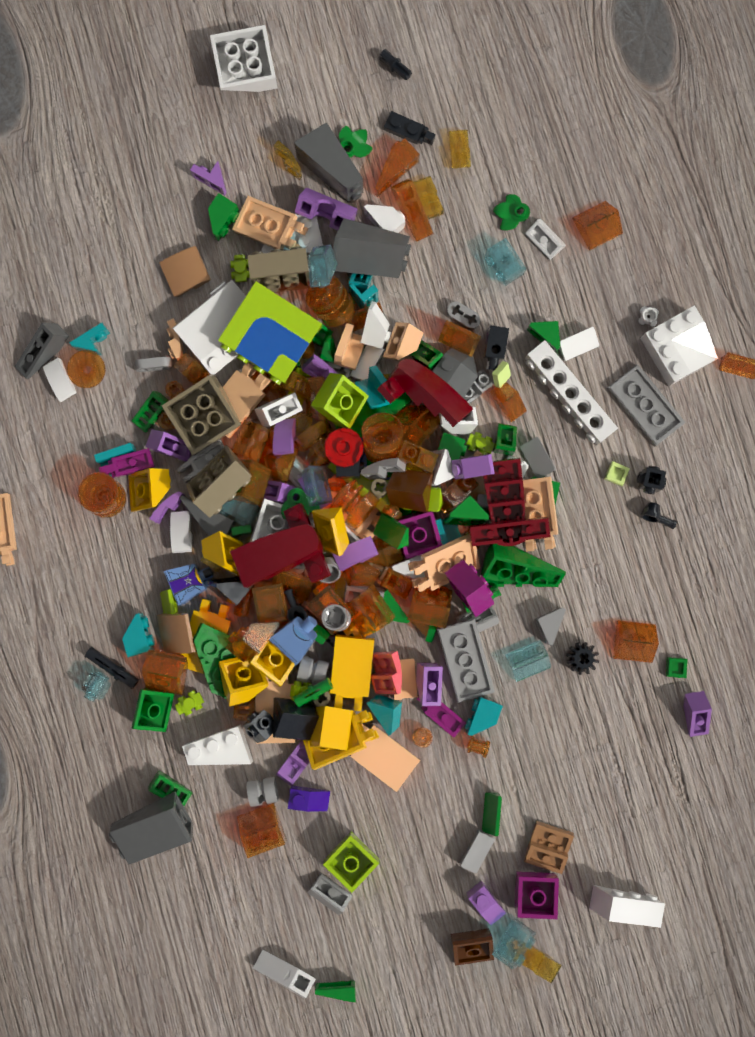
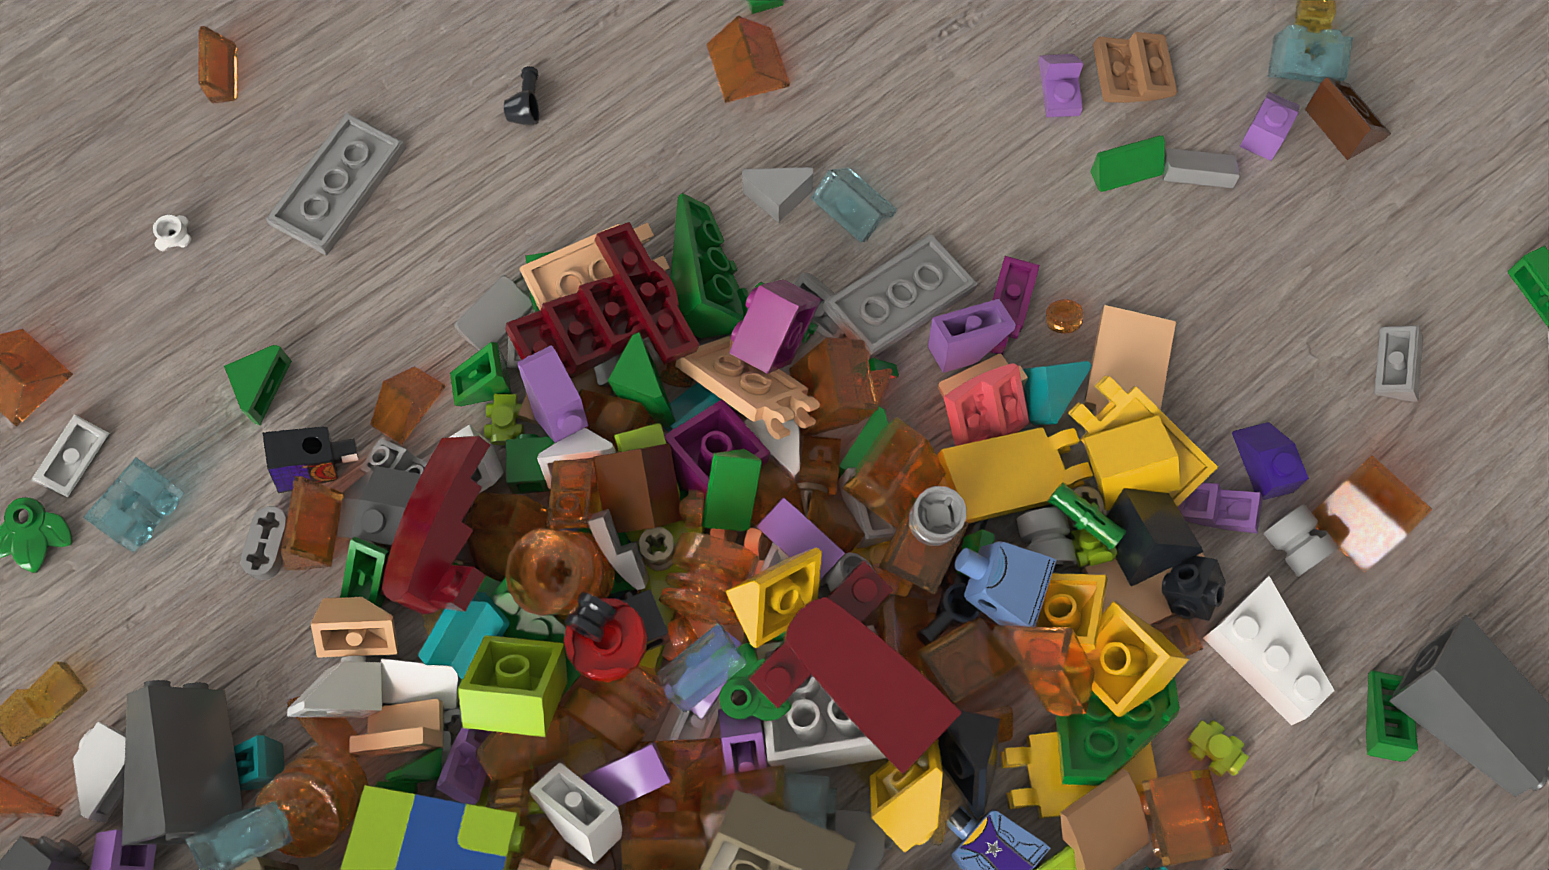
camera: 110 degrees left, 15 degrees down
green slope [132,688,174,732] -> none
green tile [231,525,253,537] -> none
lime brick [323,831,379,893] -> none
teal panel [349,283,379,312] -> none
clear orange slope [391,179,433,242] -> none
teal slope [464,697,503,736] -> none
clear orange bush [466,736,490,758] -> none
yellowish green tile [492,361,511,388] -> none
magenta brick [515,871,559,920] -> none
white brick [525,341,618,445] -> none
white slope [559,327,599,361] -> none
black gear [566,642,599,675] -> none
yellowish green tile [604,461,630,487] -> none
black brick [637,466,667,495] -> none
white slope [640,305,718,387] -> none
none -> black wheel [565,592,617,642]
none -> medium lavender slope [1039,54,1083,117]

